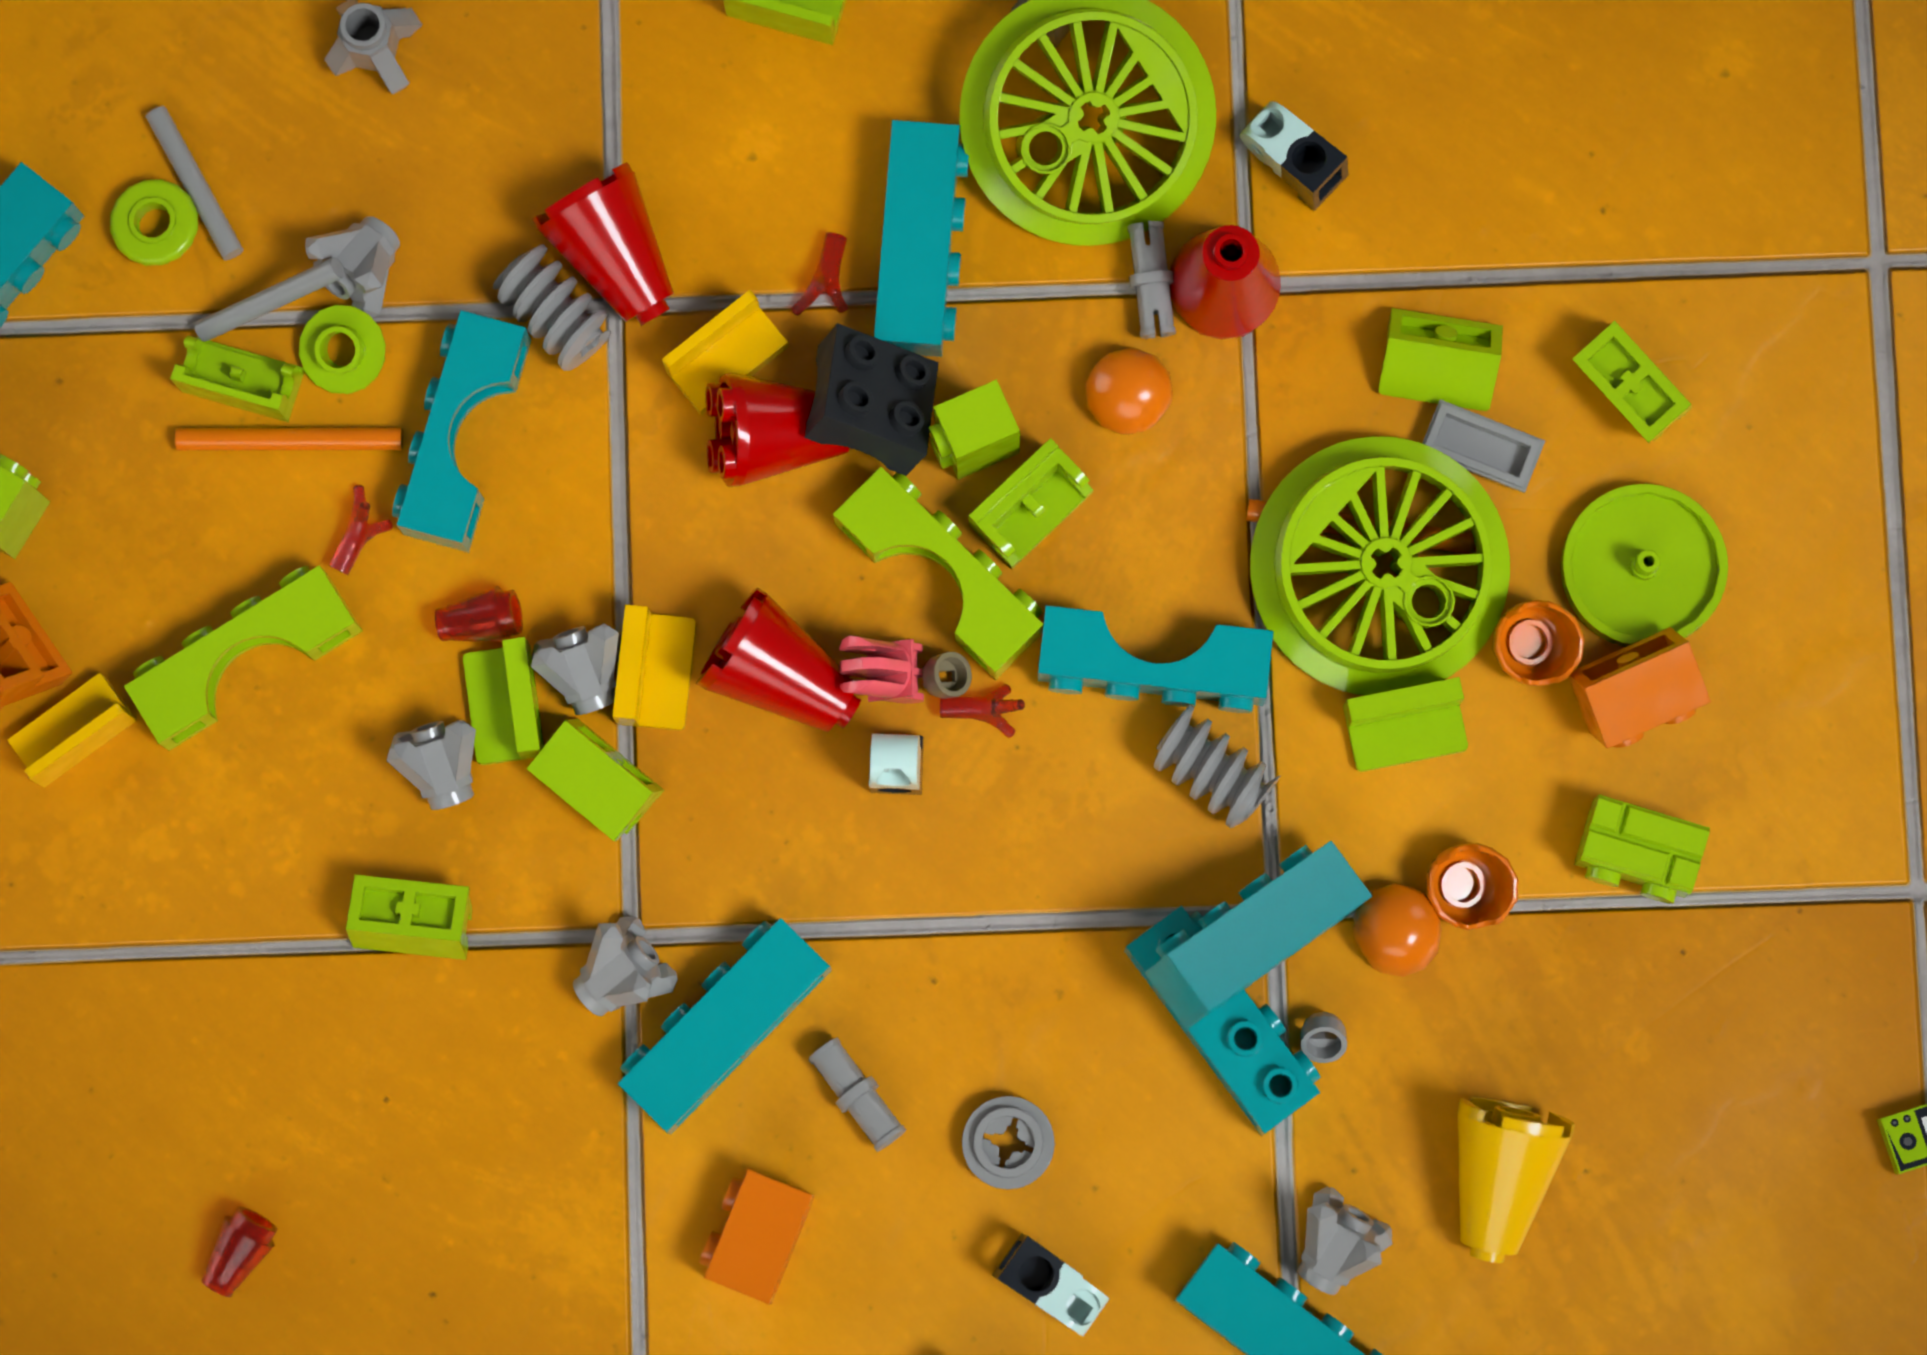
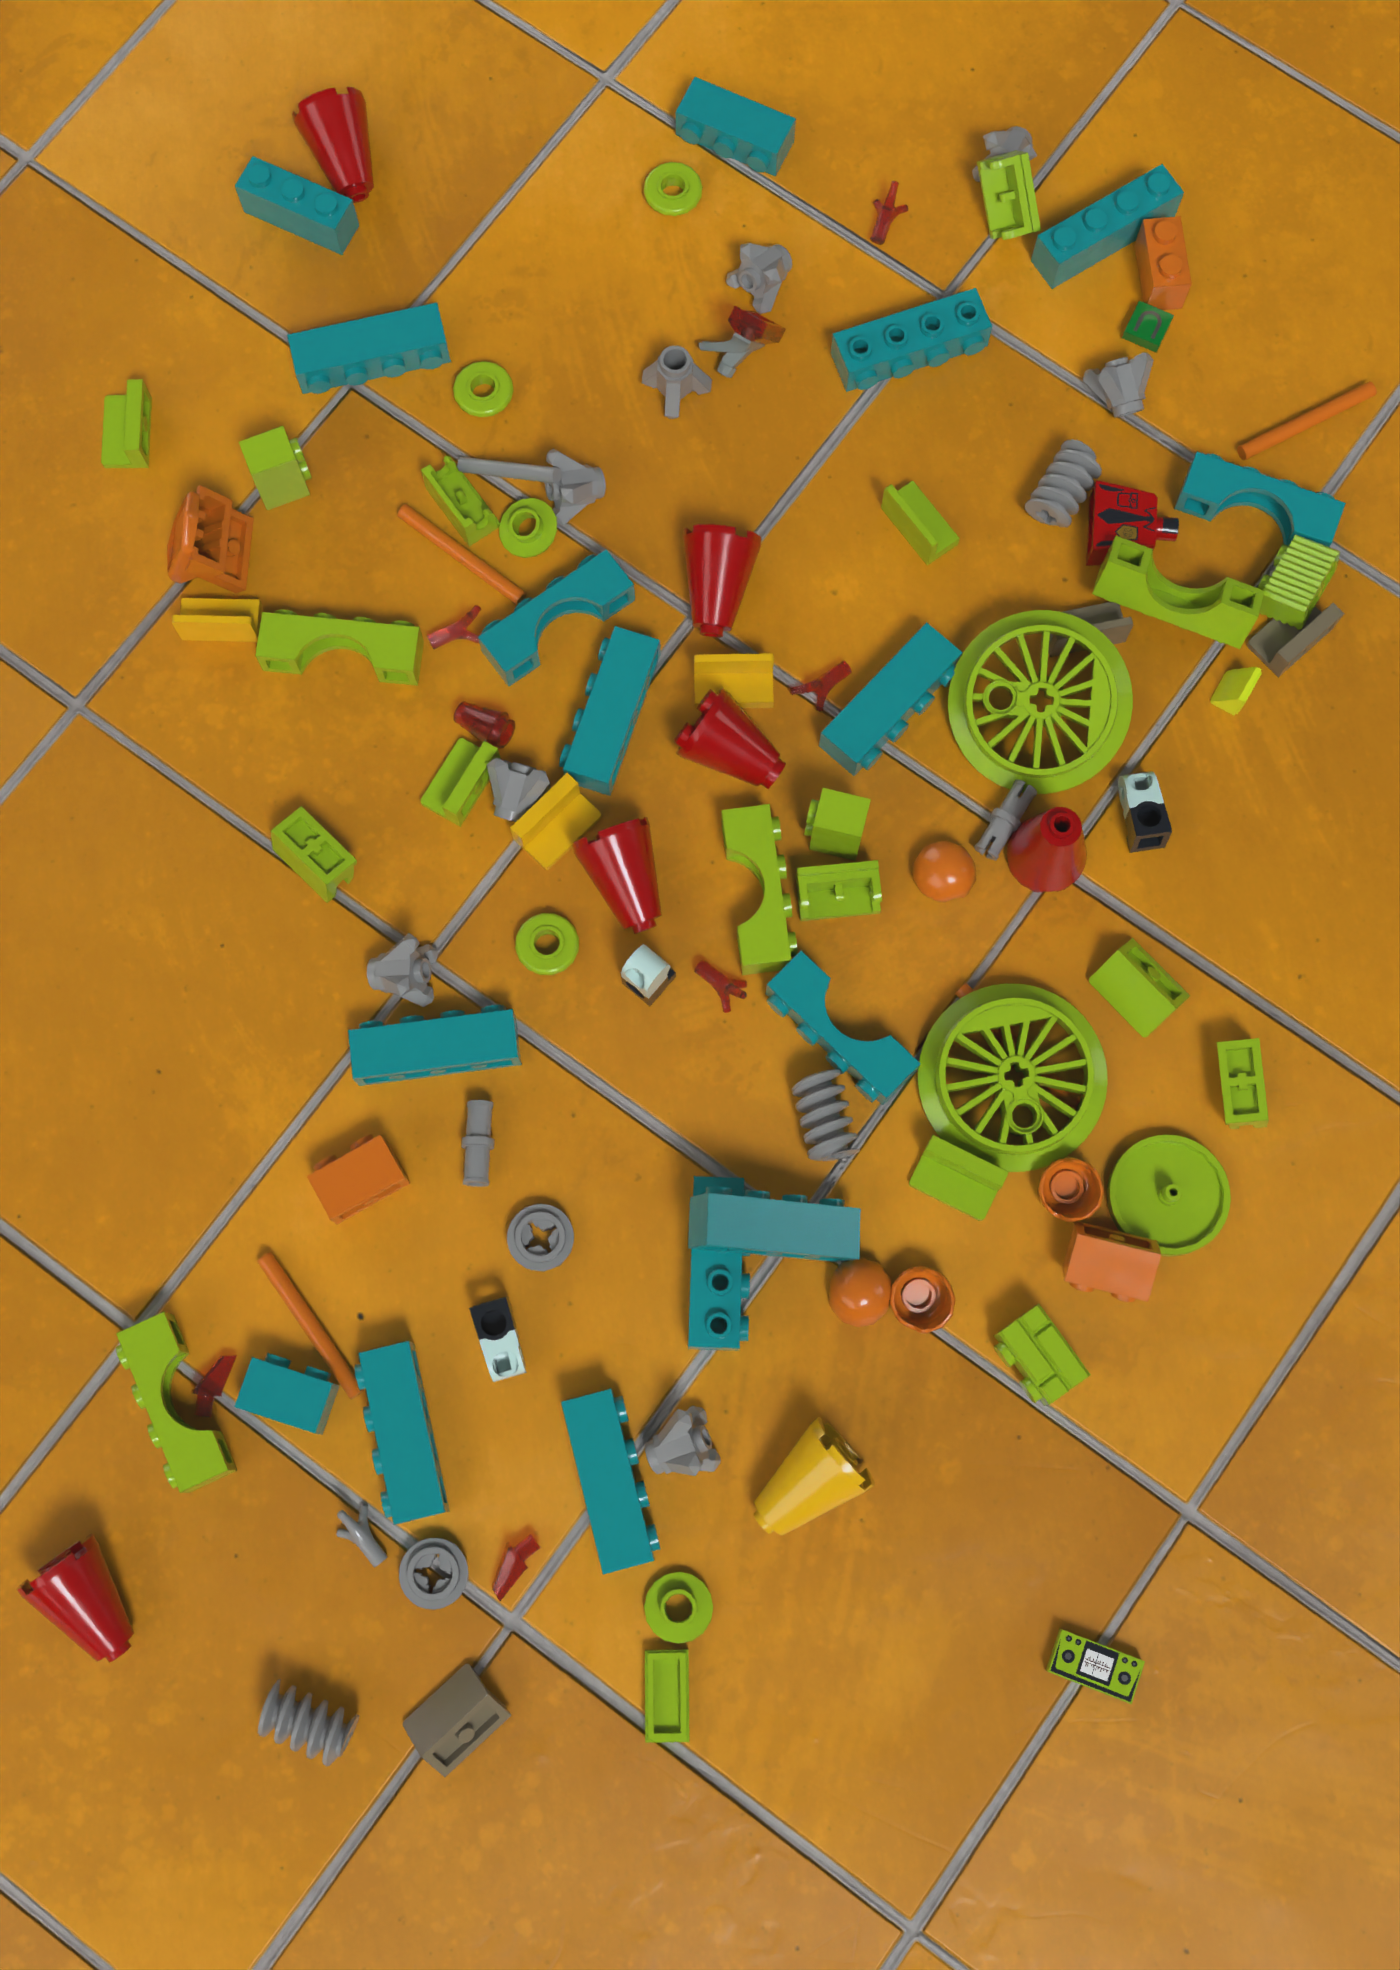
camera: 35 degrees right, 5 degrees down
light grey bar [146,106,244,260] -> none
clear red cone [201,1206,278,1297] -> none
light grey rock [386,720,476,810] -> none
light grey piece [492,244,611,371] -> none
lime hinge [527,718,664,841] -> none
black brick [804,323,939,476] -> none
coral arm [839,636,924,703] -> none
dark tan hinge [922,652,972,699] -> none
light grey hinge [1300,1011,1347,1063] -> none
light grey tile [1423,399,1545,493] -> none
none -> lime piece [515,913,579,975]
none -> teal brick [559,626,661,796]

